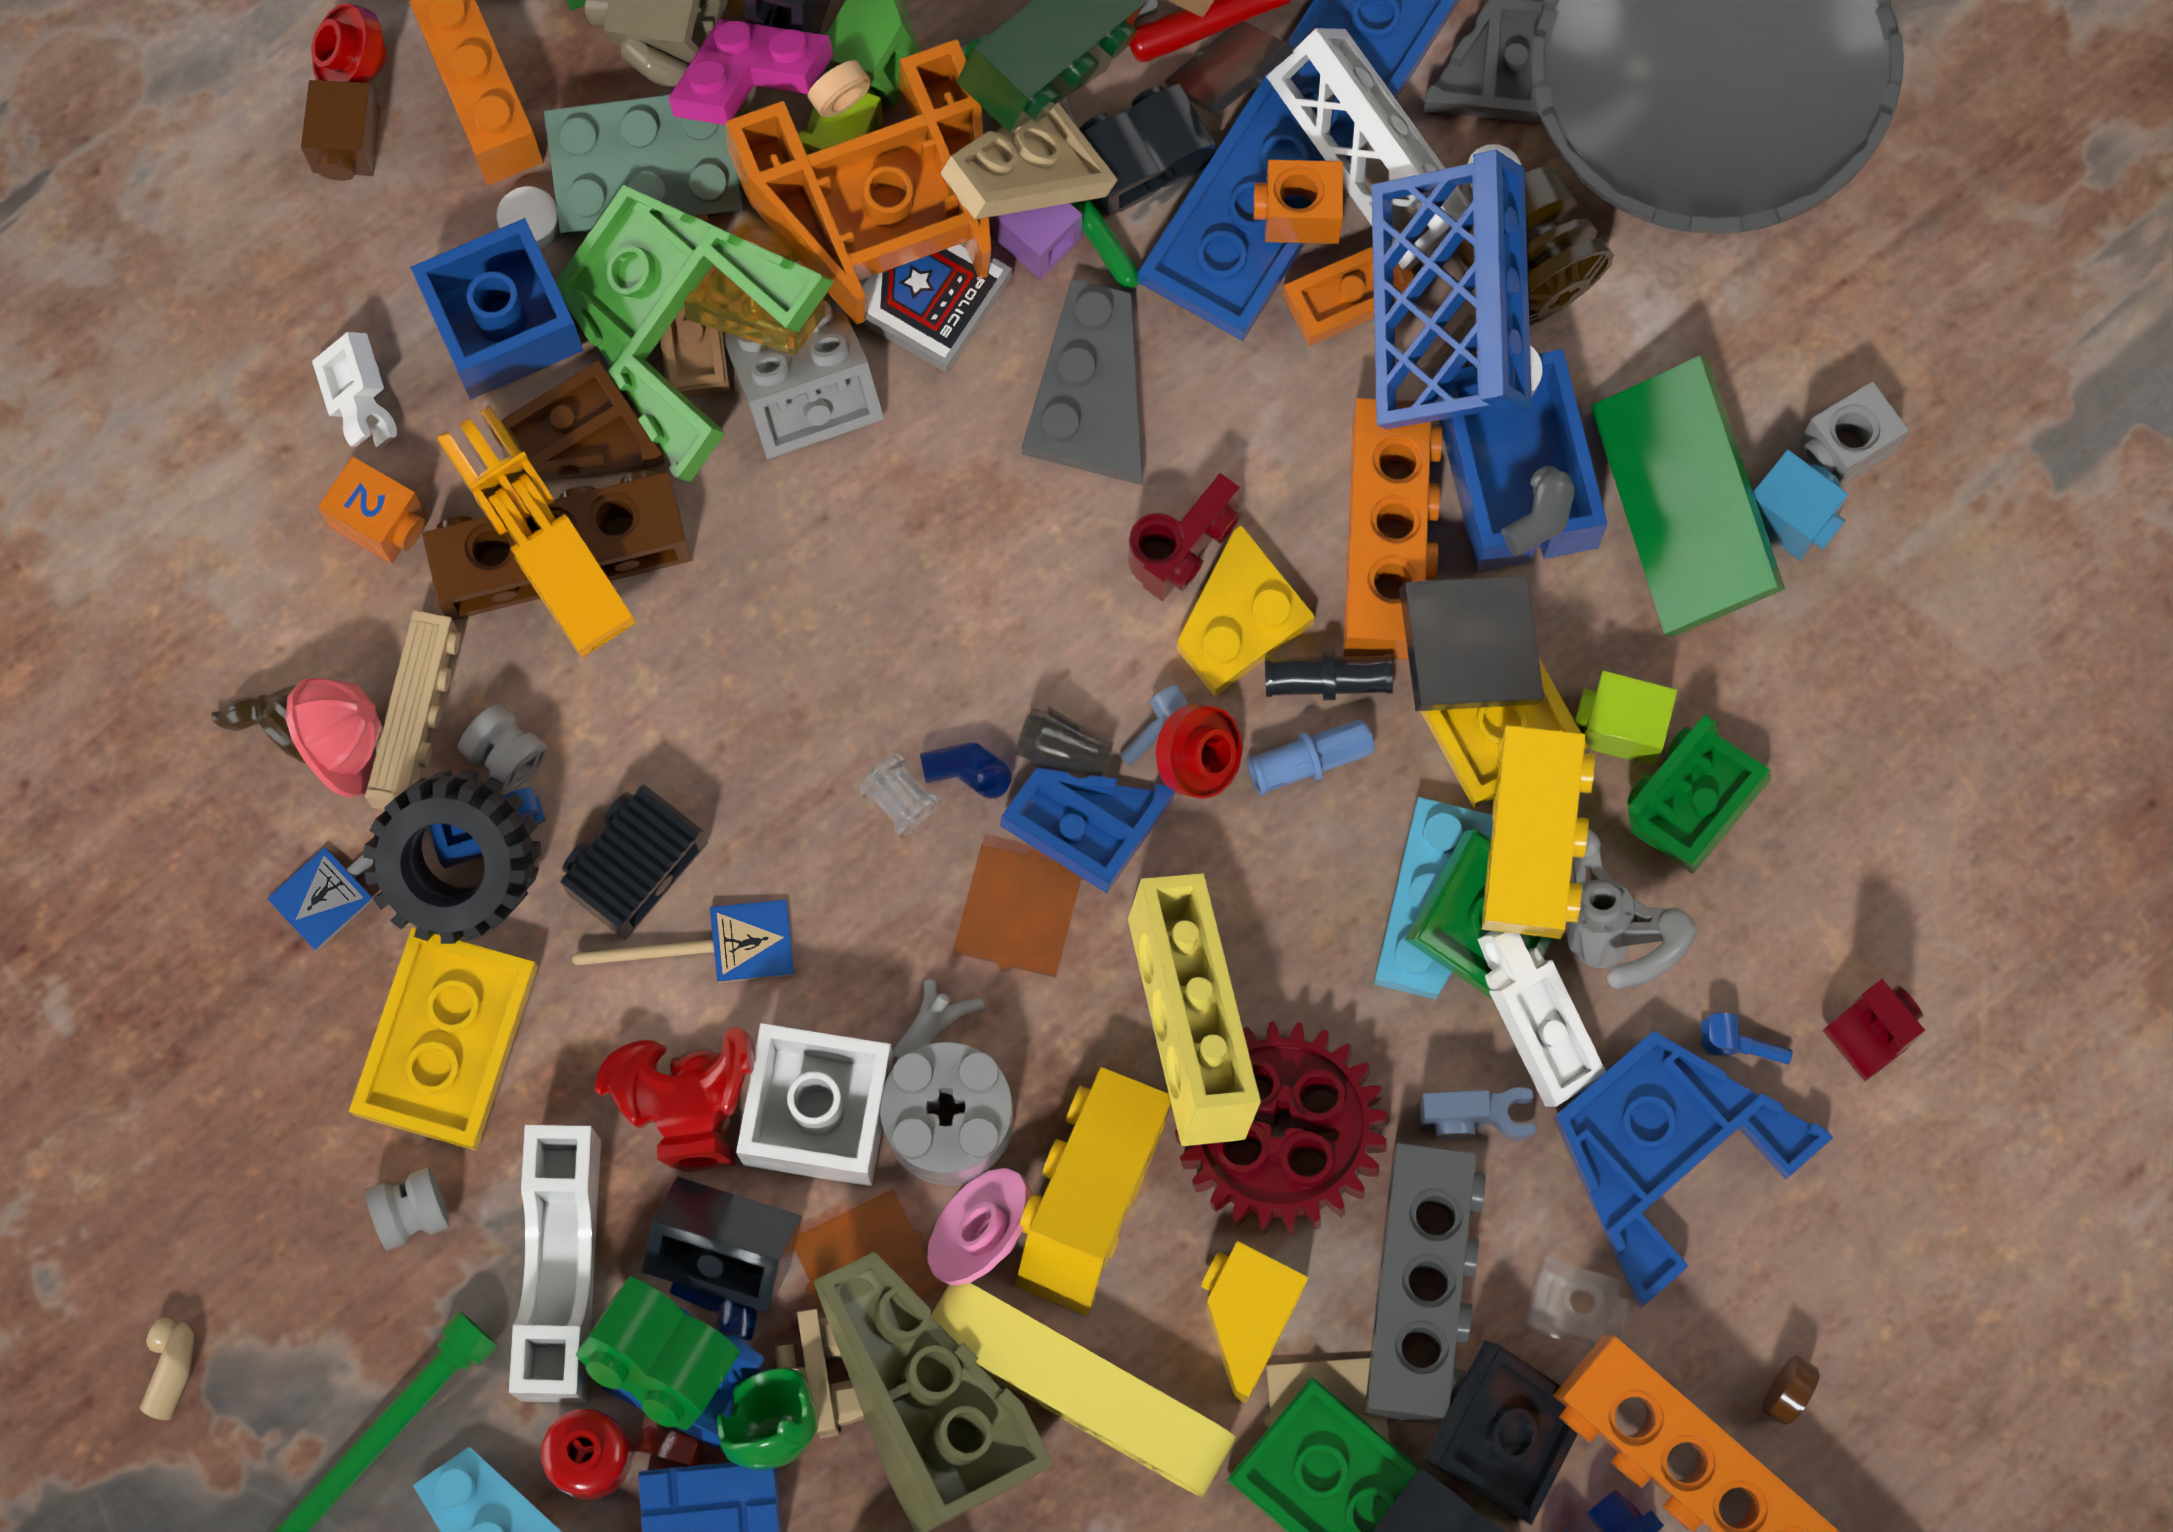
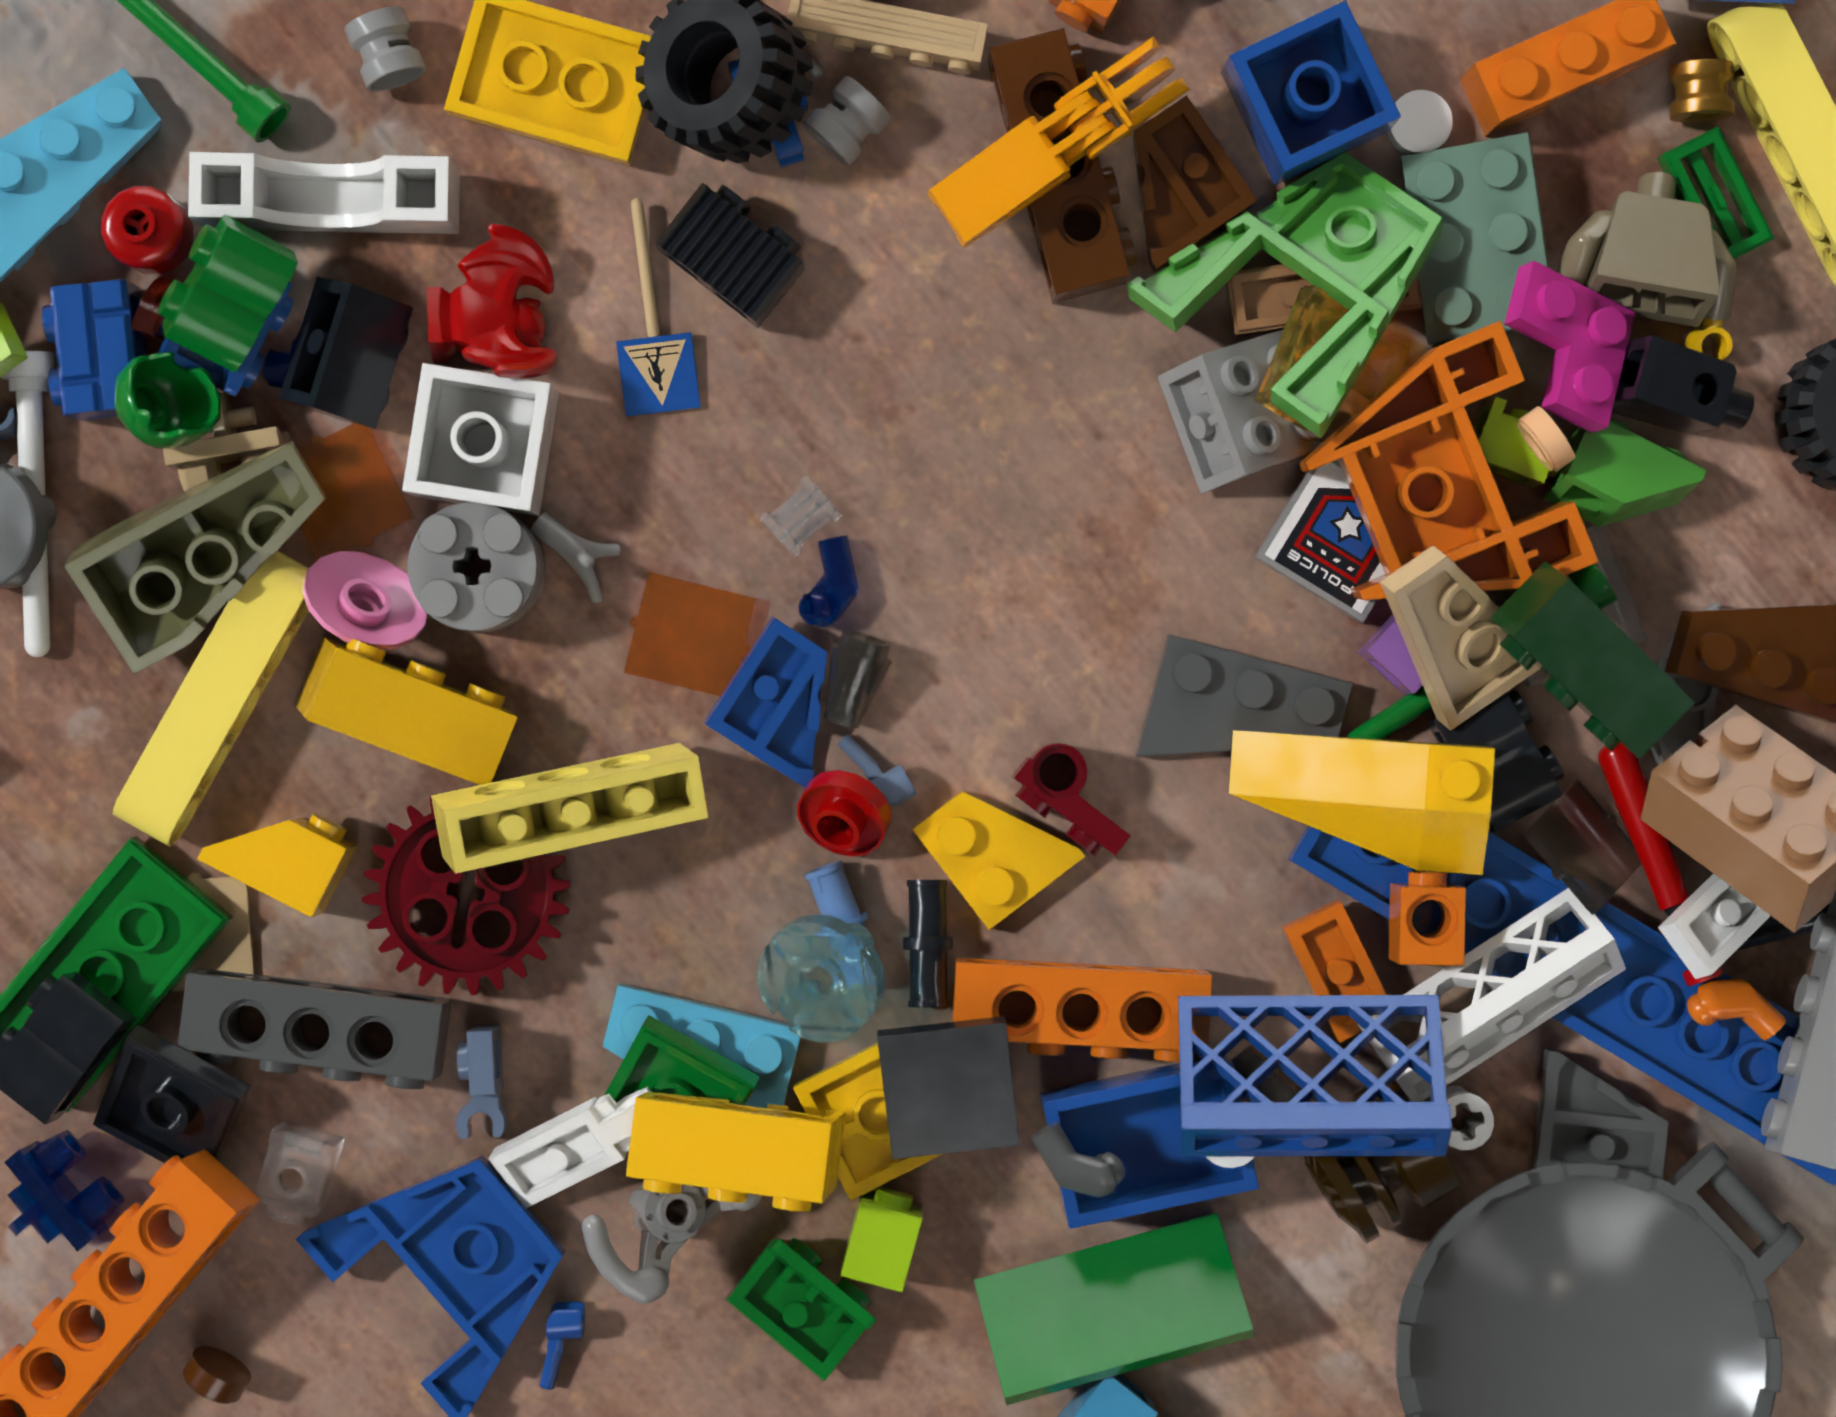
camera: 90 degrees right, 15 degrees up
none -> clear light blue plate [757,914,885,1043]
none -> yellow wedge [1229,730,1495,875]

